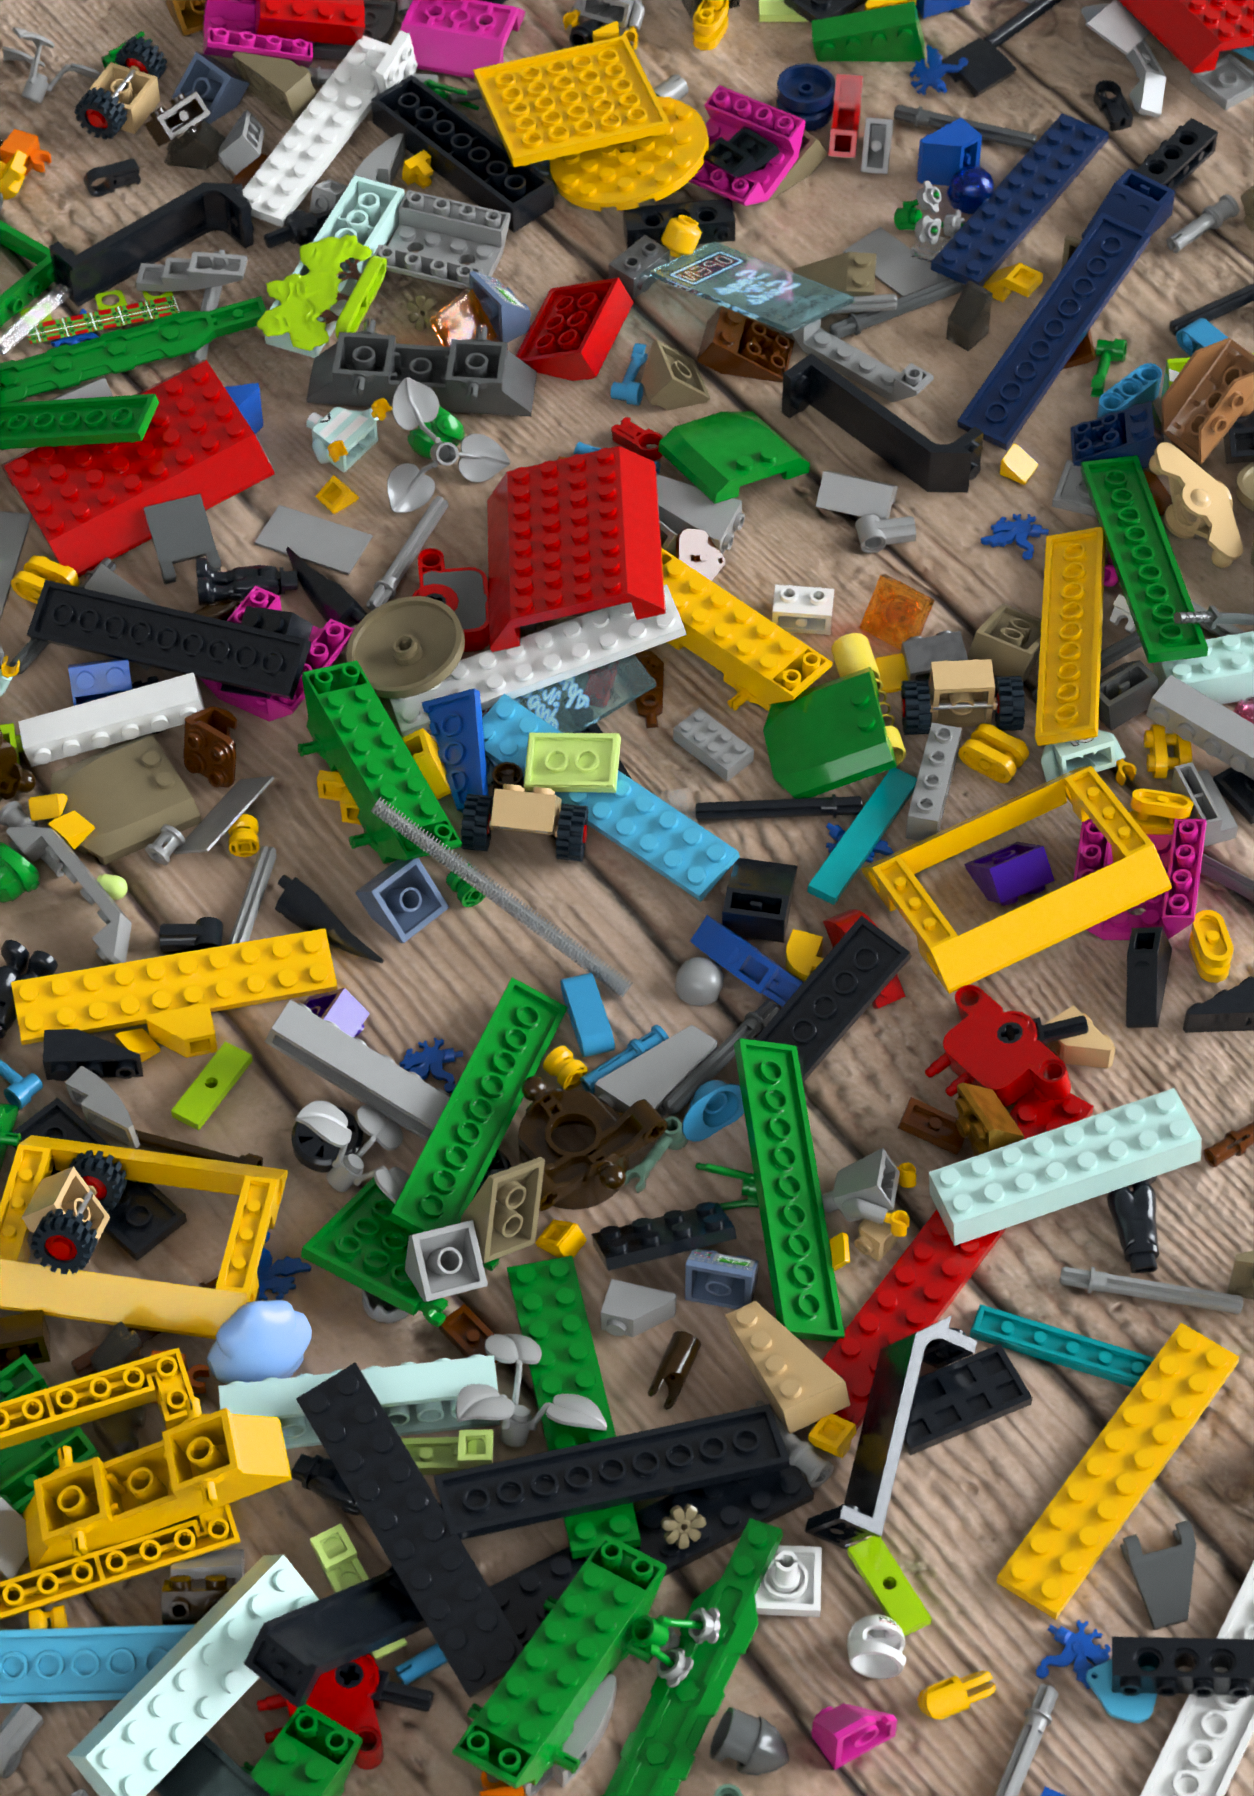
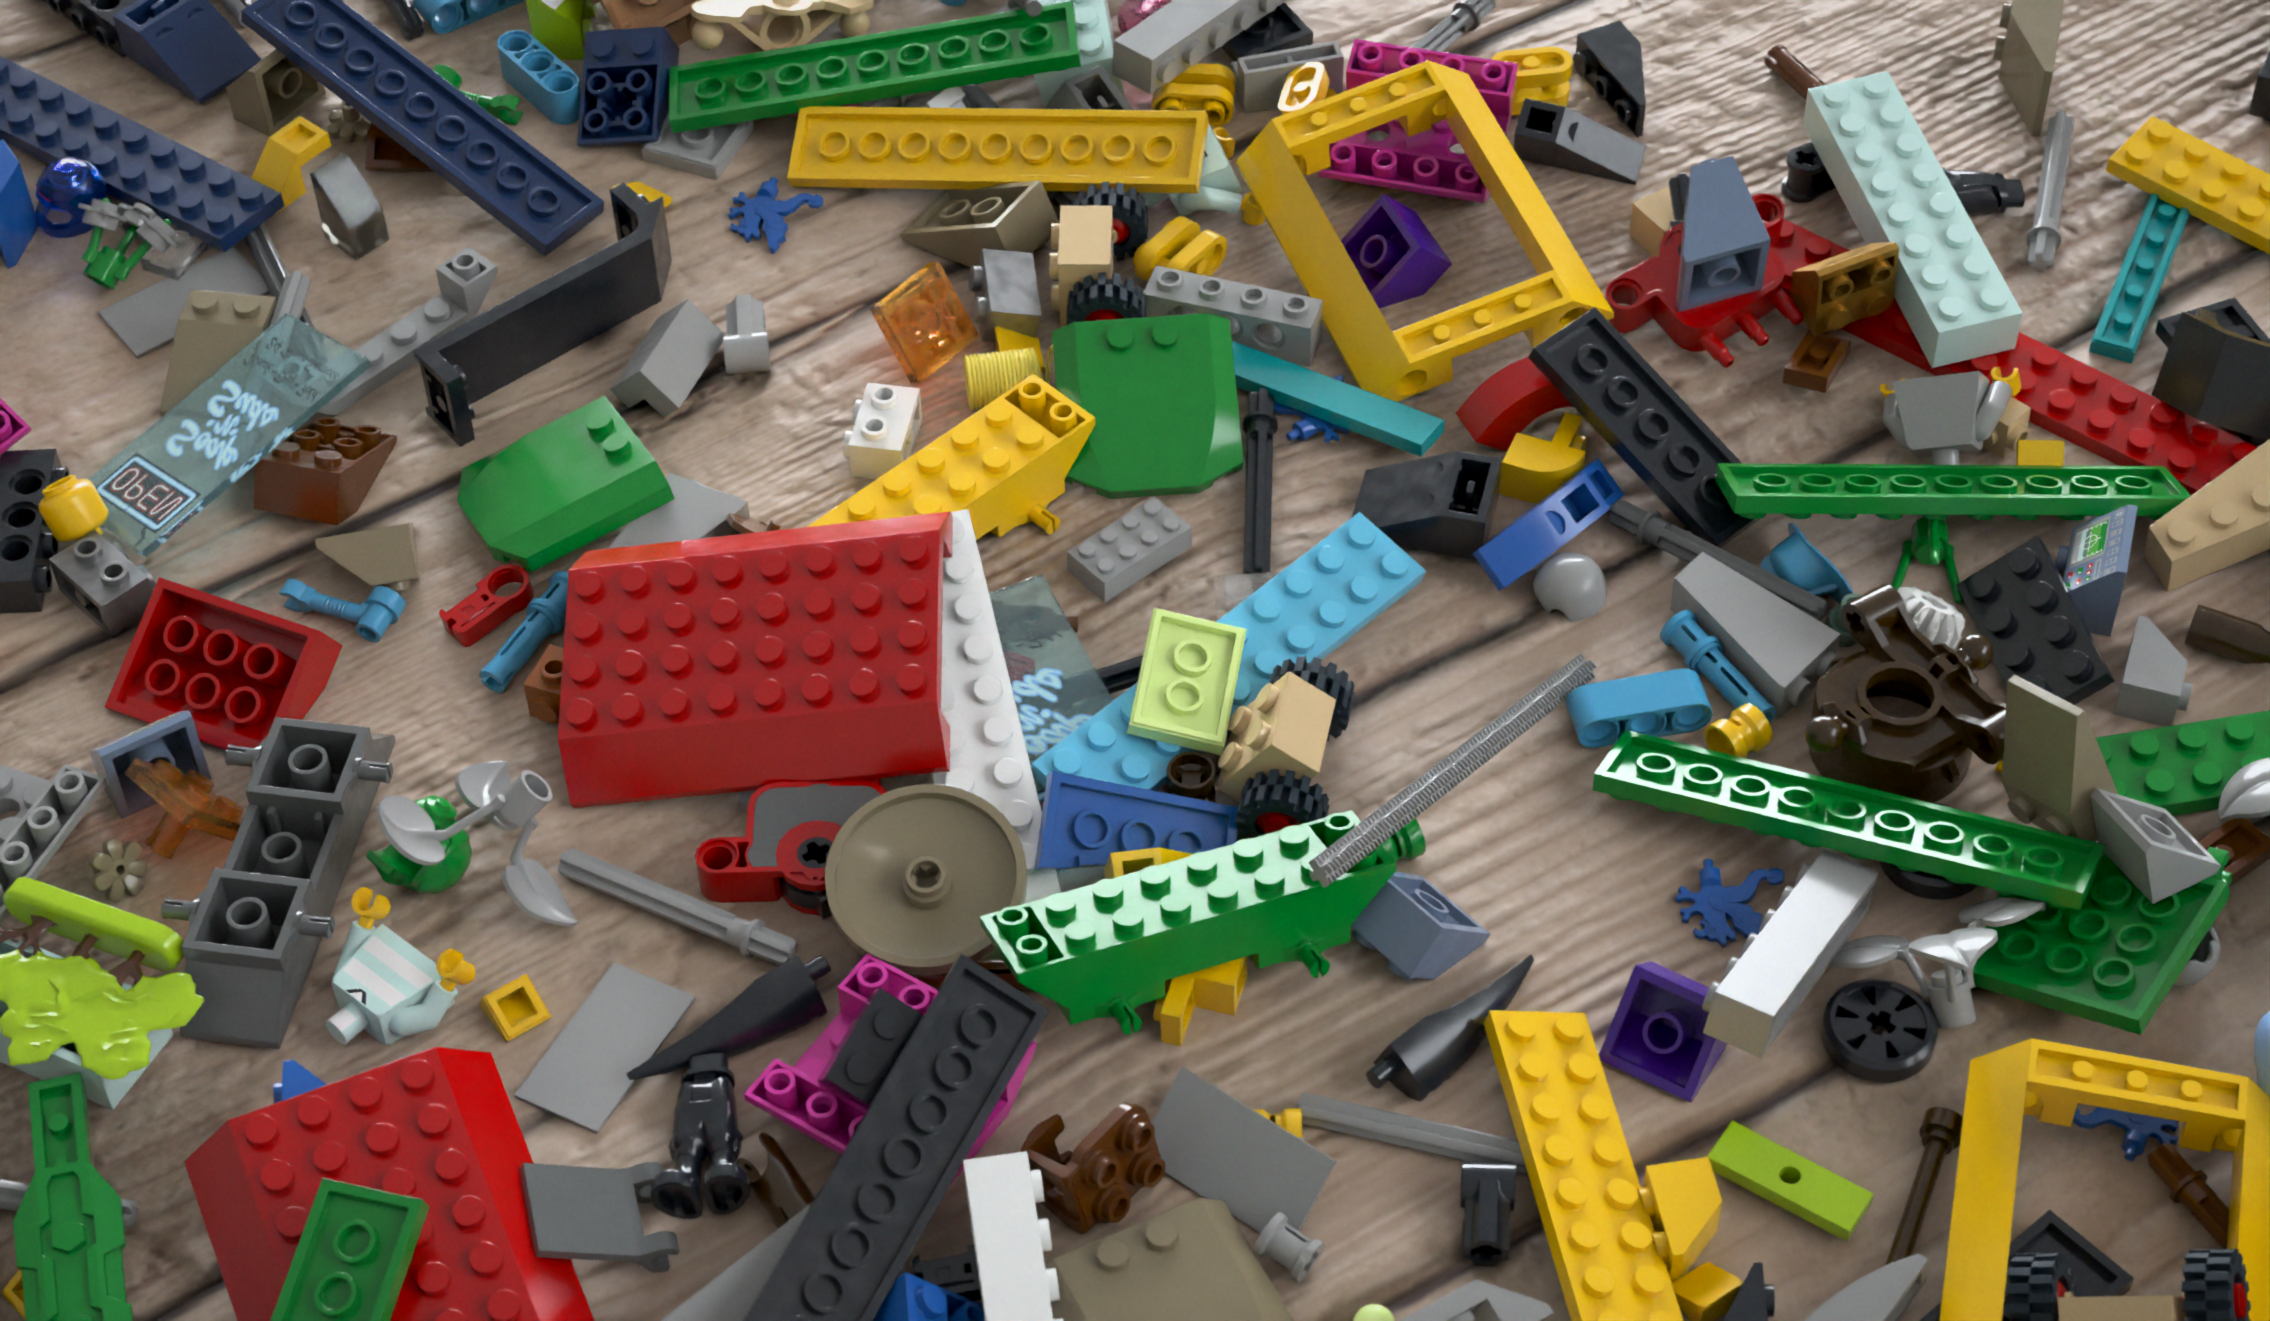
camera: 85 degrees left, 5 degrees down
none -> sand blue slope [1676,156,1771,312]
none -> white gear [1897,587,1965,649]

